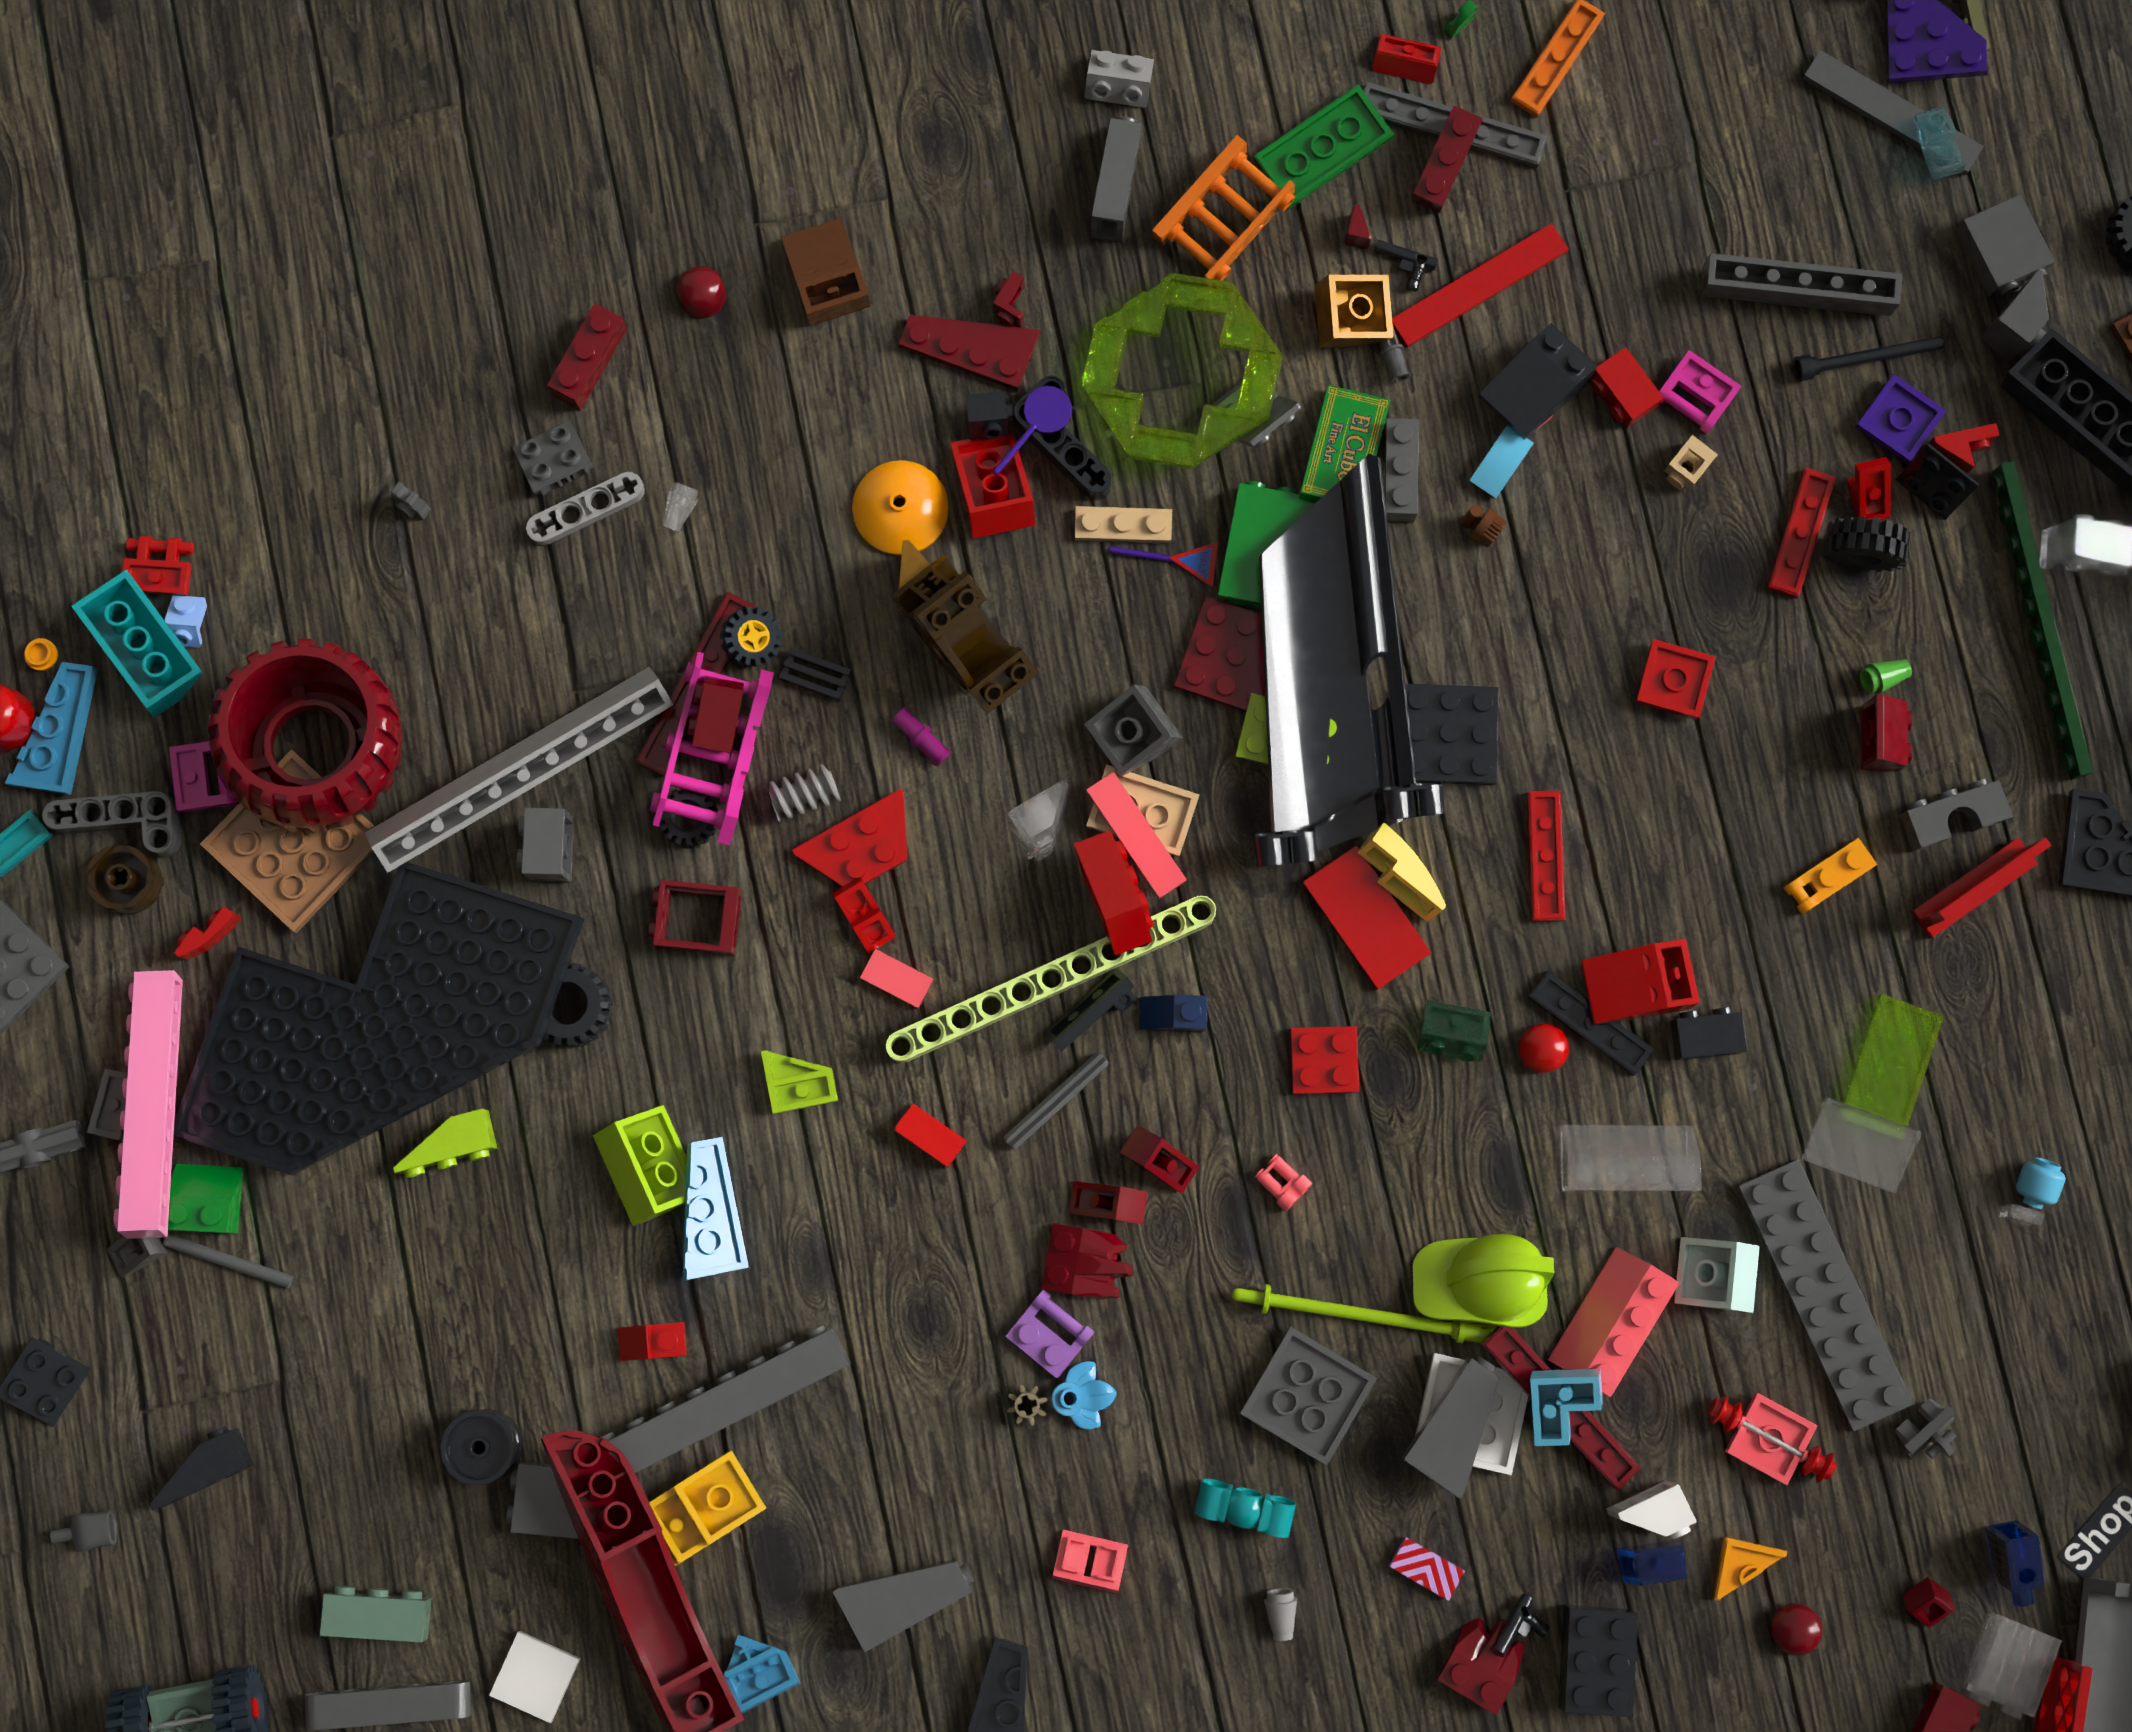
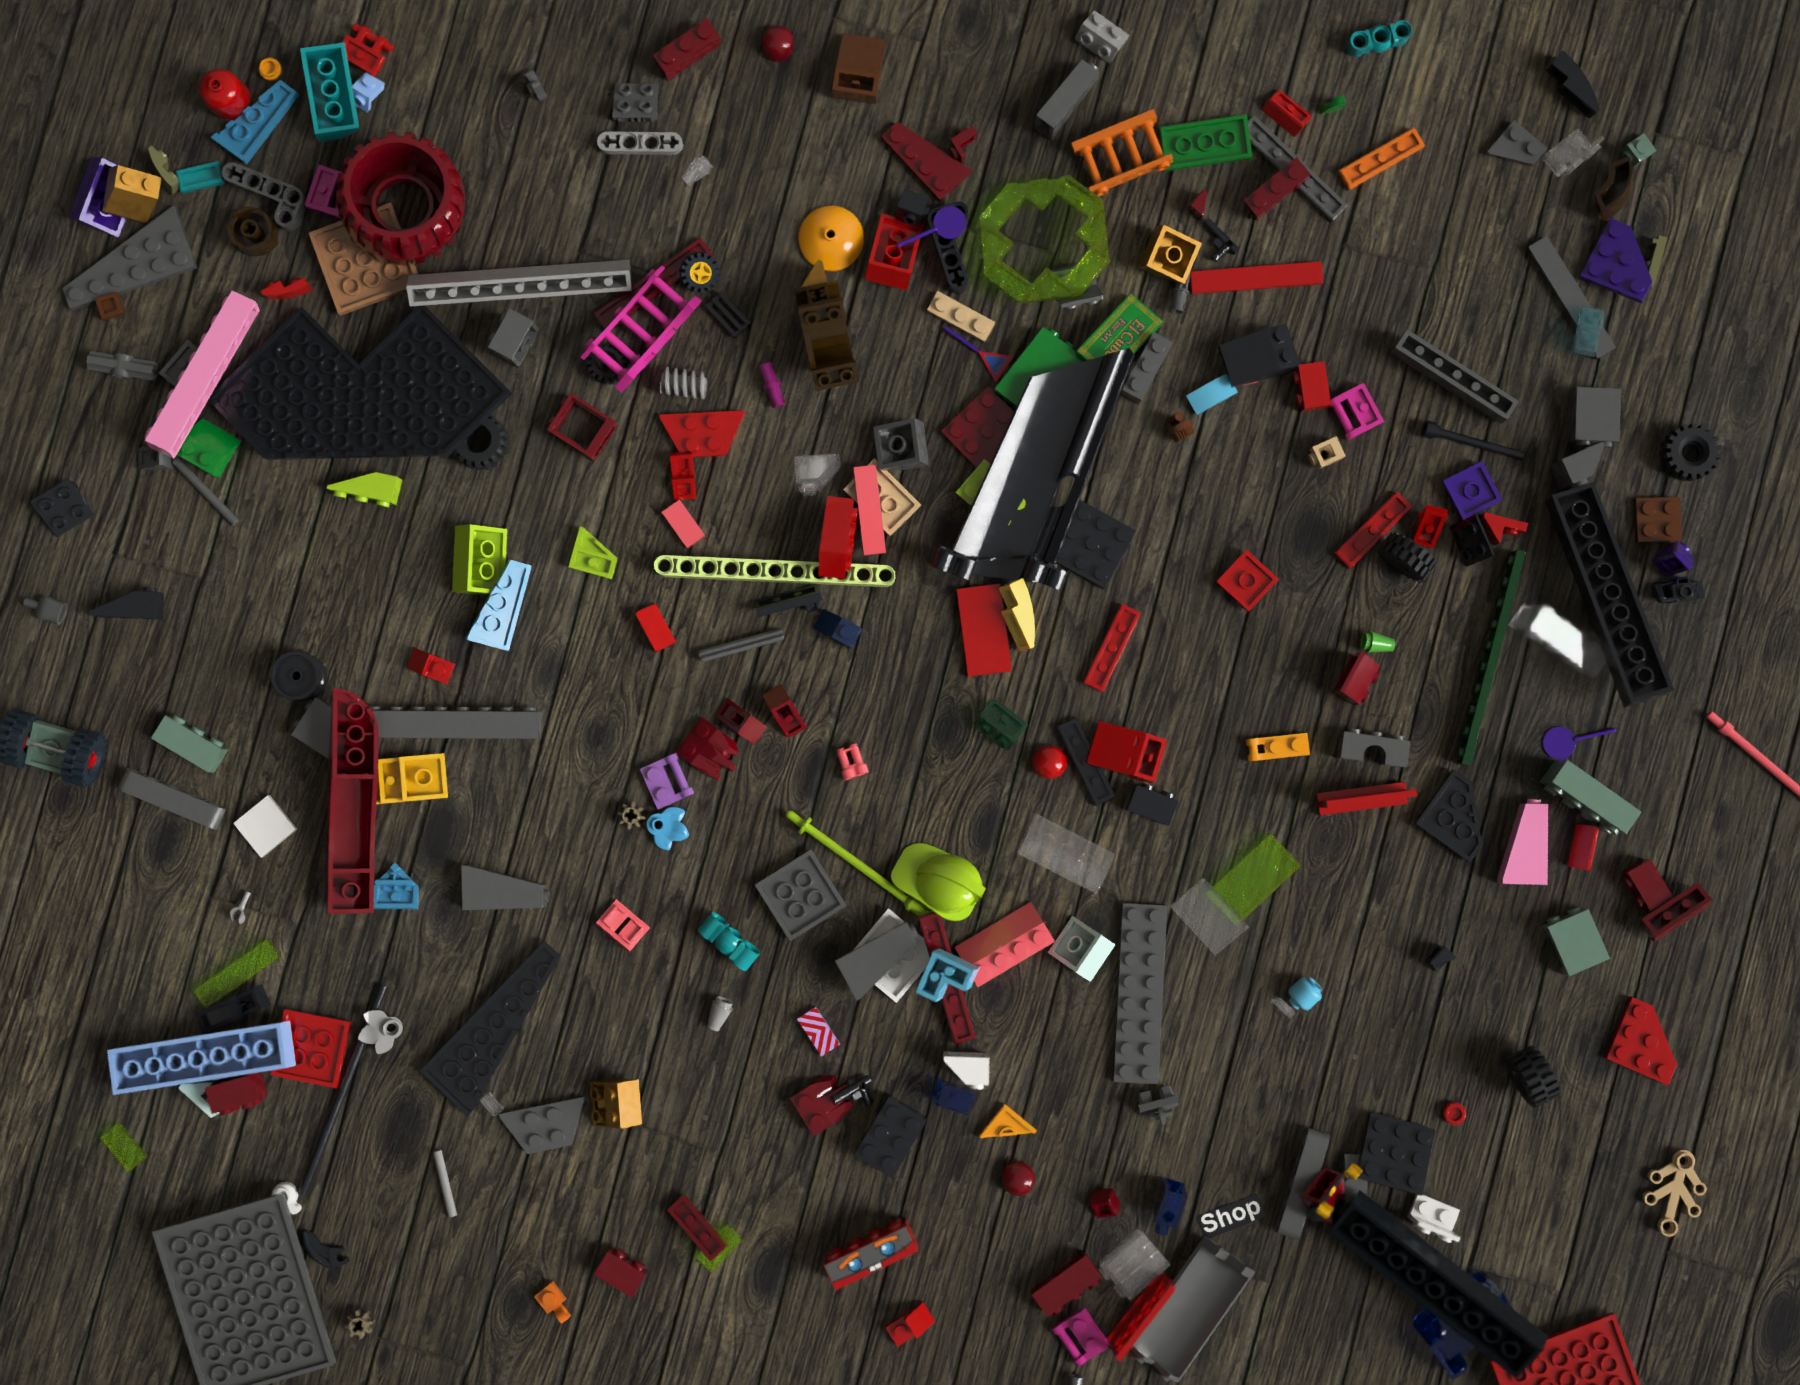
camera: 30 degrees right, 5 degrees up
dark red brick [687,675,744,753] -> none
red plate [1290,1026,1359,1095] -> none
coral plate [1707,1393,1837,1485] -> none

